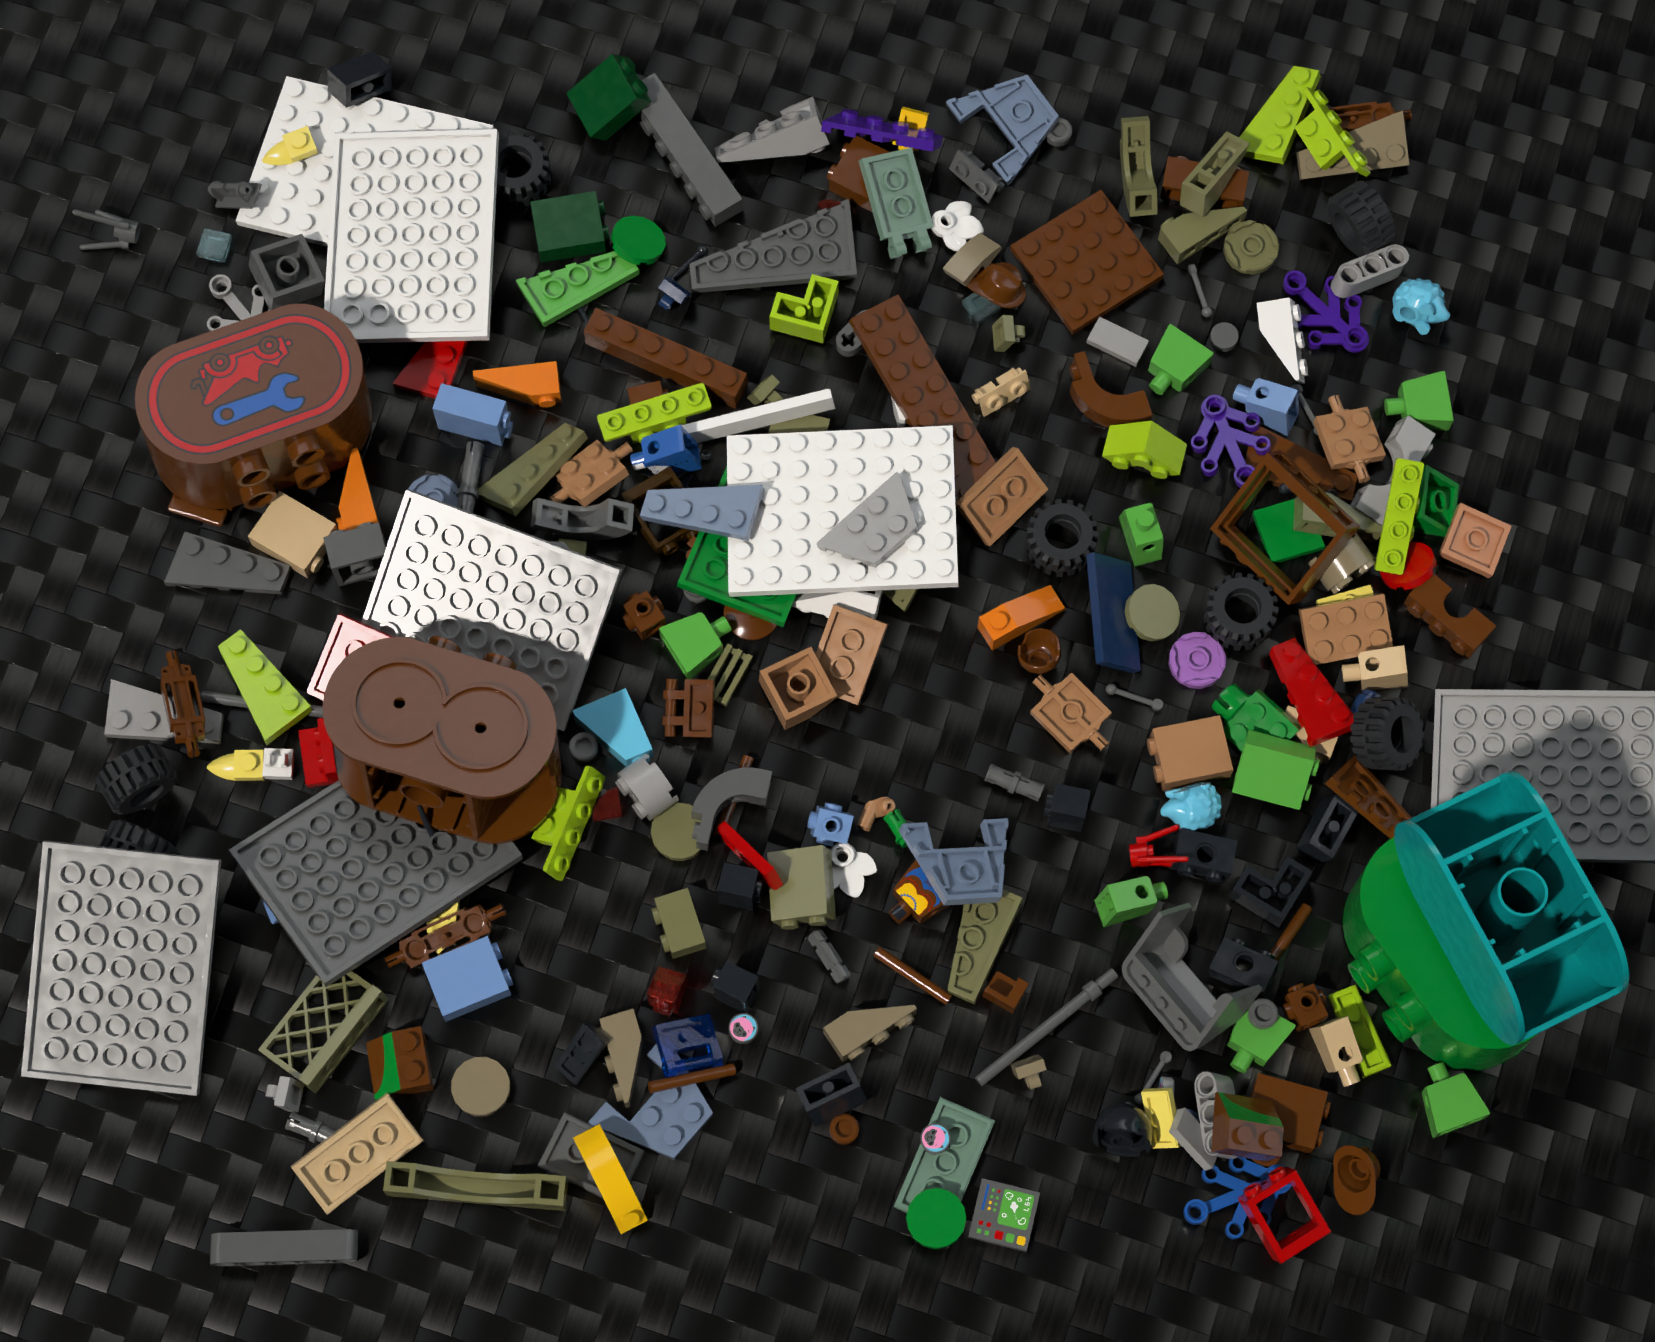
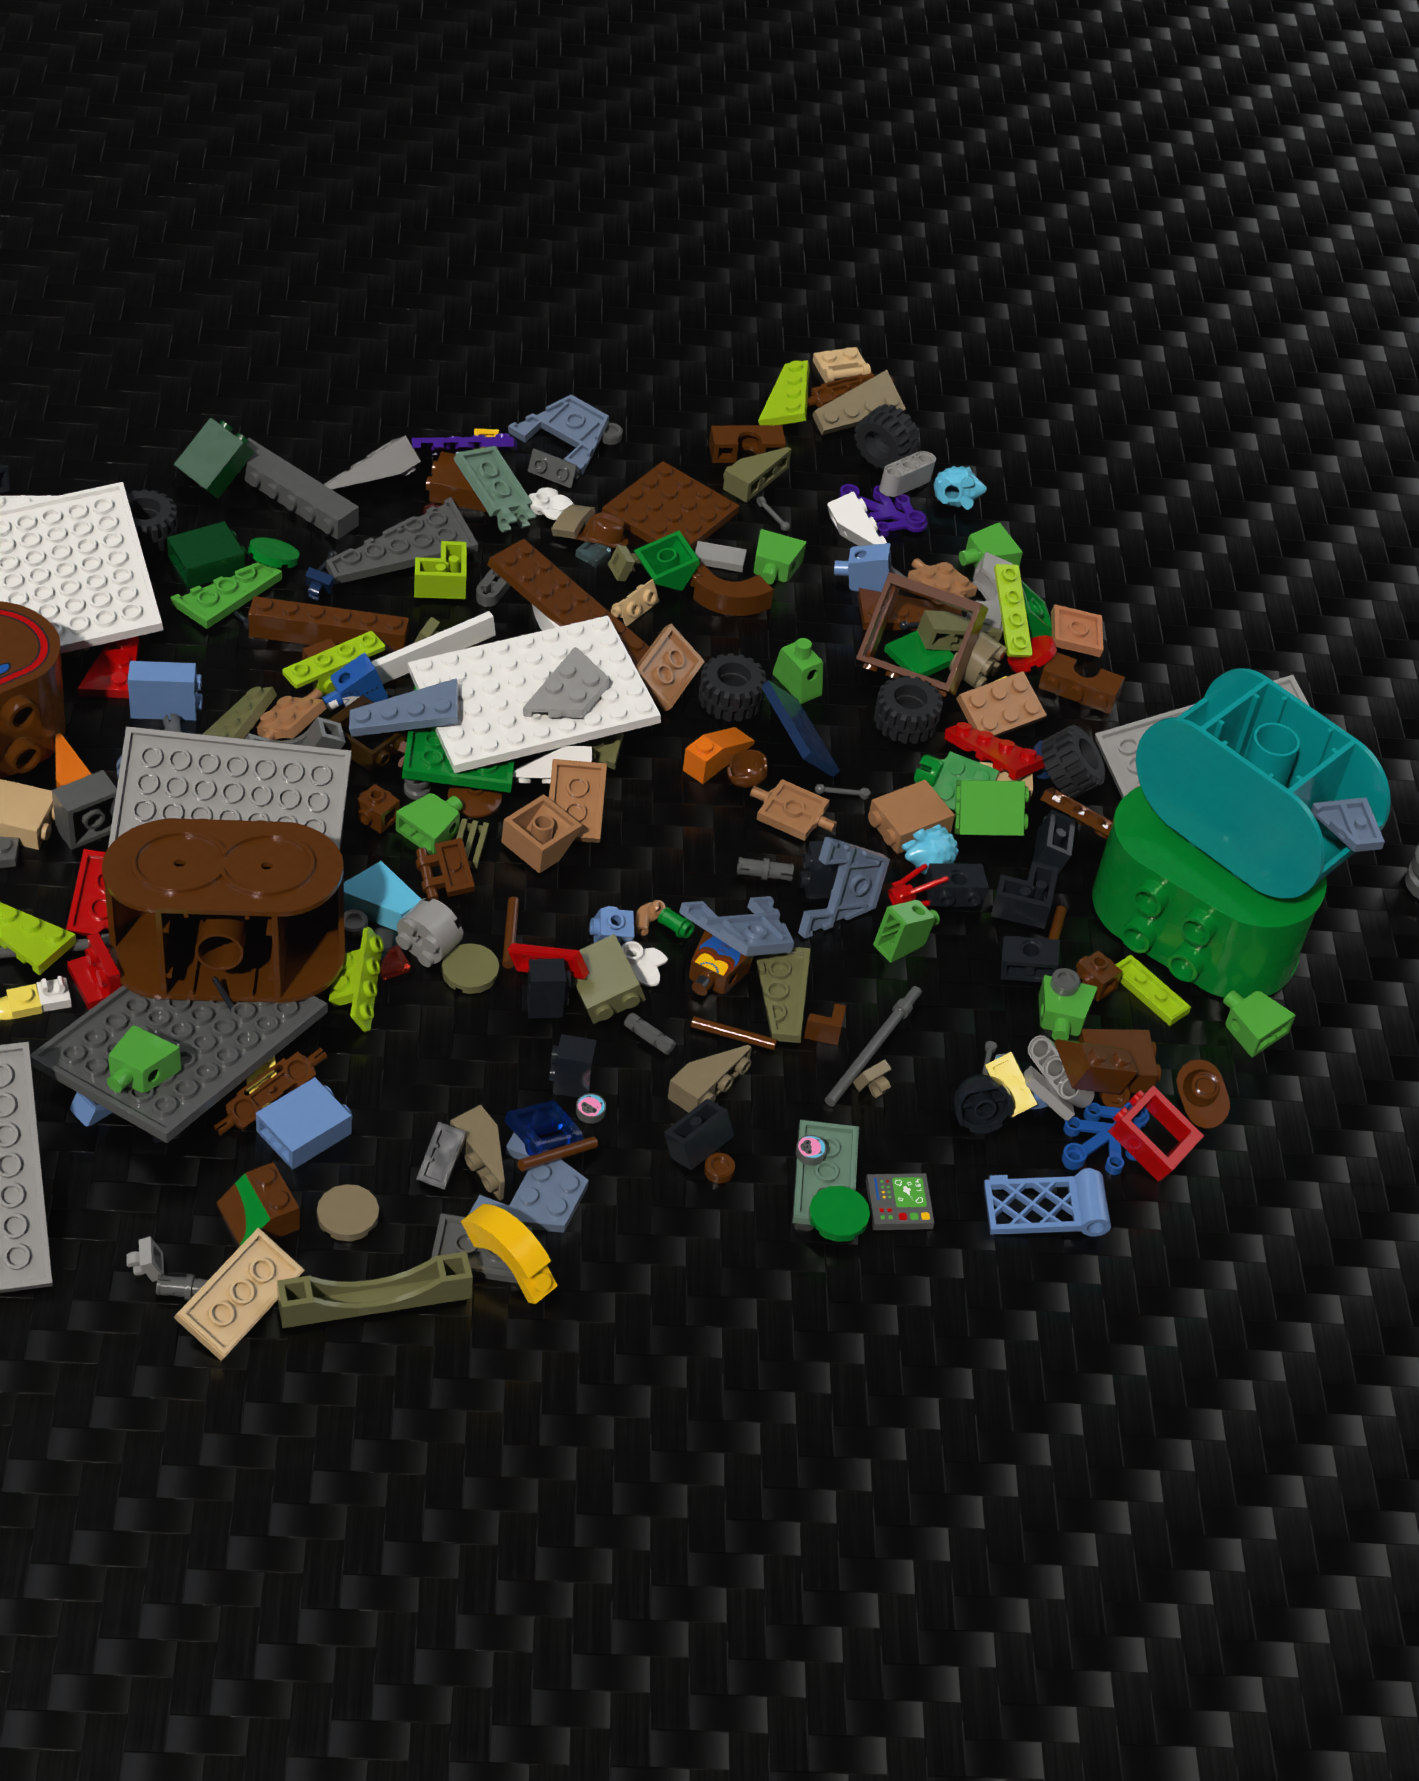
camera: 25 degrees left, 25 degrees down
dark grey beam [210,1229,358,1266] -> none
olive fence [258,971,389,1093] -> none
orange slope [473,361,562,407] -> none
clear red slope [647,967,688,1015] -> none
olive brick [651,888,706,959] -> none
dark grey arch [691,768,772,851] -> none
lime brick [1102,421,1187,479] -> none
olive arch [1120,116,1157,217] -> none
dark grey windscreen [1122,903,1263,1051] -> none
olive tile [1124,584,1180,641] -> none
medium lavender tile [1169,632,1226,689] -> none
olive slope [1180,131,1250,217] -> none
dark purple plant [1191,395,1271,488] -> none
dark grey tile [1210,322,1239,352] -> none
olive tile [1223,220,1279,275] -> none
lime bracket [1294,87,1371,177] -> none
tan torso [1309,1016,1363,1087] -> none
tan torso [1342,645,1408,690] -> none
none -> bright green torso [107,1025,181,1093]
none -> green slope [634,530,700,591]
none -> sand blue wing [798,837,890,938]
none -> tan plate [813,347,871,383]
none -> medium blue piece [984,1168,1111,1236]
none -> sand blue wing [1311,797,1385,852]

